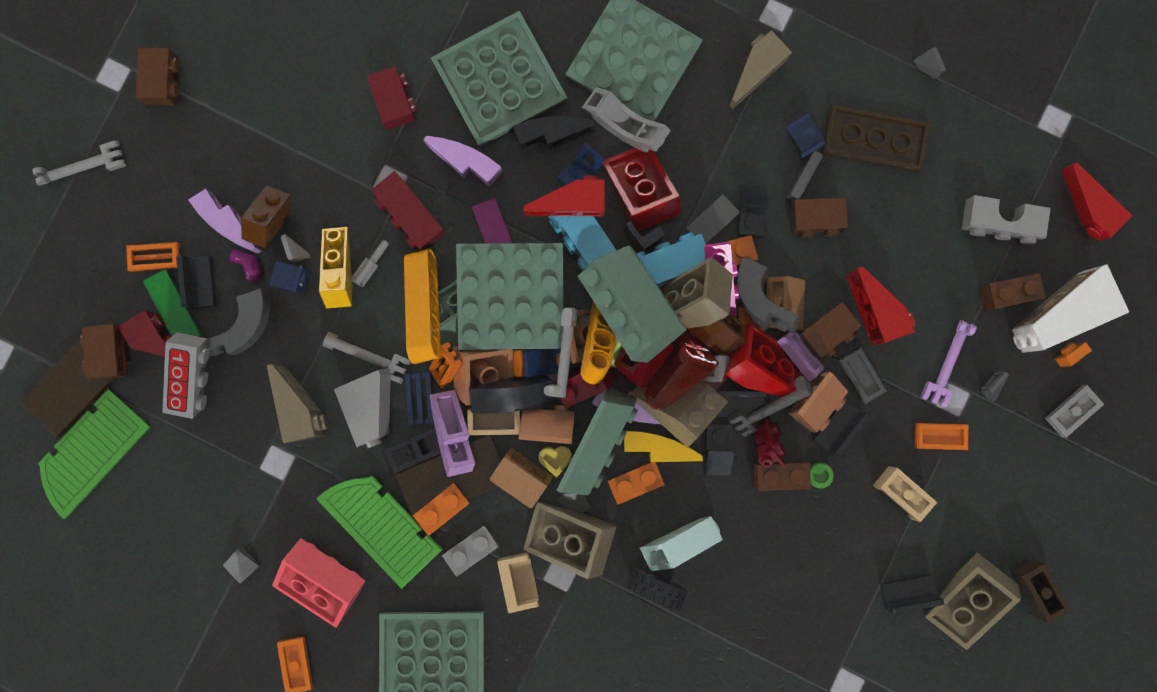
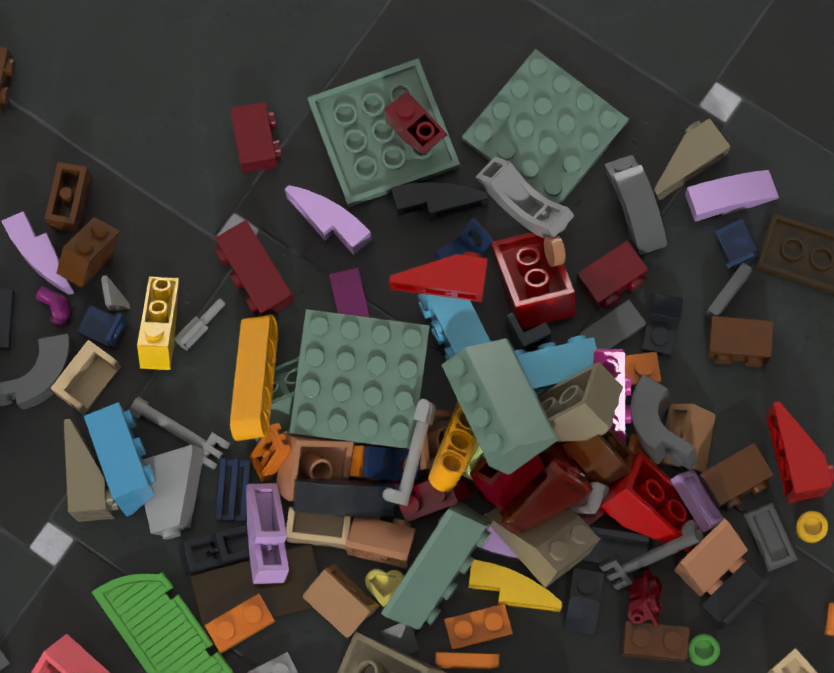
camera: 15 degrees right, 10 degrees down
none -> reddish brown brick [45,162,92,234]
none -> tan panel [51,340,121,415]
none -> dark azure slope [84,402,156,516]
none -> dark red slope [384,91,447,154]
none -> orange tile [435,652,499,670]
none -> nougat tile [544,235,566,267]
none -> dark red brick [576,241,648,310]
none -> dark grey arch [605,155,667,255]
none -> lavender slope [685,170,779,222]
none -> yellow tile [795,511,828,543]

